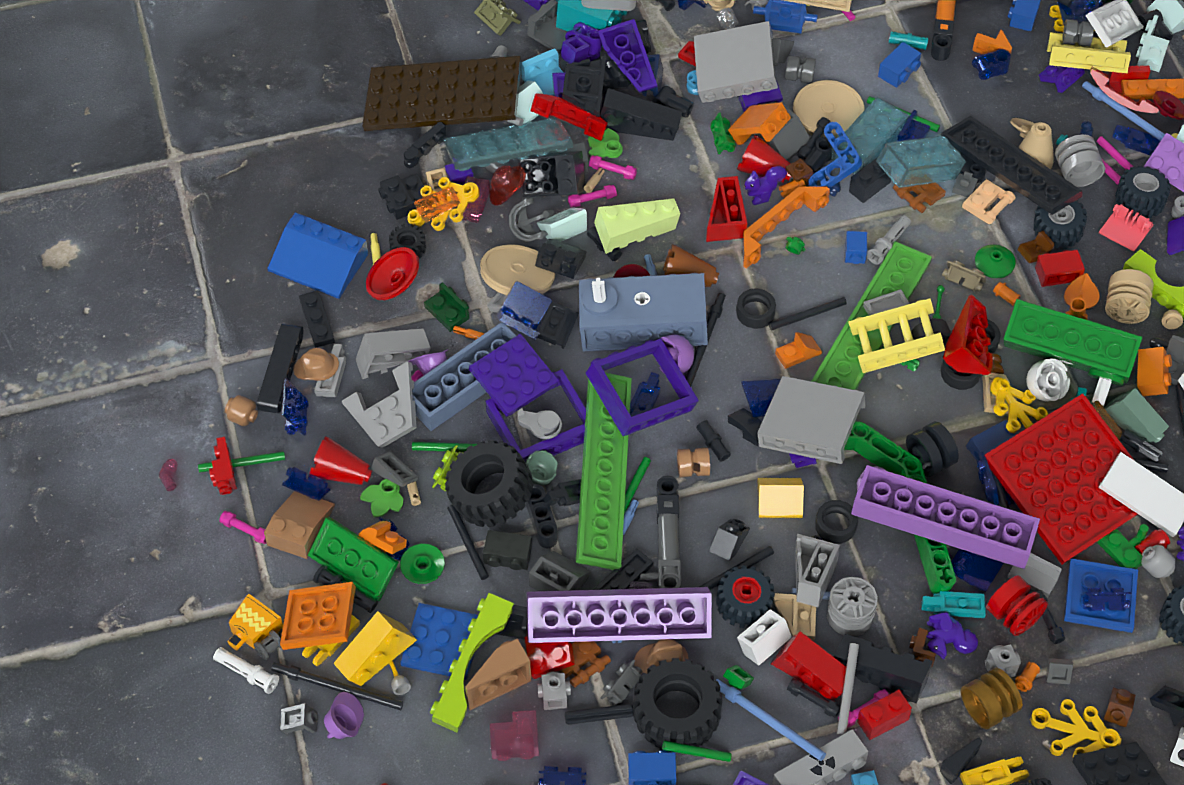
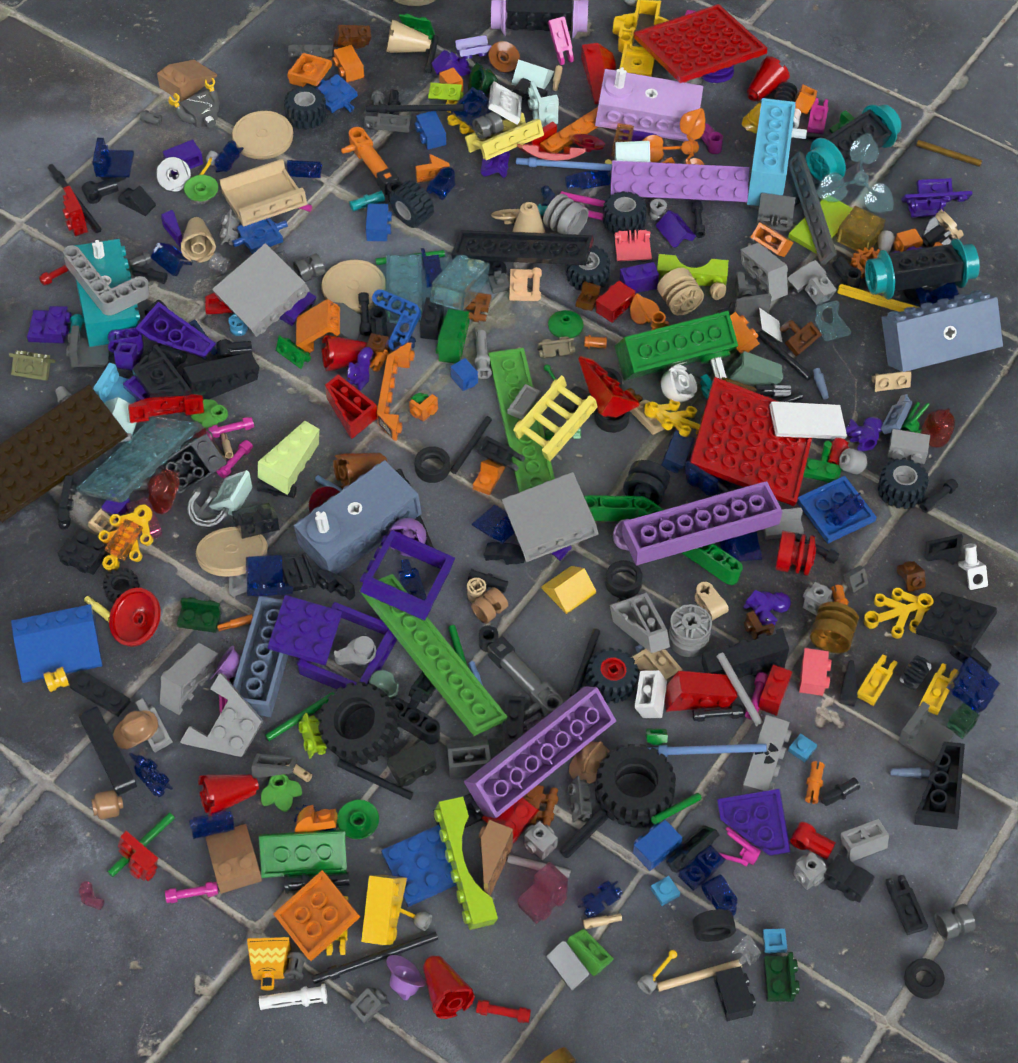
camera: 40 degrees left, 0 degrees up
slope [709,519,750,560] -> none
teal hinge [921,591,986,618] -> none
none -> yellow wheel [43,667,69,692]
none -> black slope [316,569,355,601]
none -> black wheel [389,180,434,228]
none -> orange bracket [409,394,438,422]
none -> red cone [423,956,475,1019]
none -> green wedge [436,309,470,364]
none -> tan wheel [467,578,486,603]
none -> black hinge [476,436,525,472]
none -> light grey bar [507,854,571,878]
none -> dark purple brick [619,262,659,293]
none -> tan piece [695,582,729,621]
none -> coral brick [799,648,832,696]

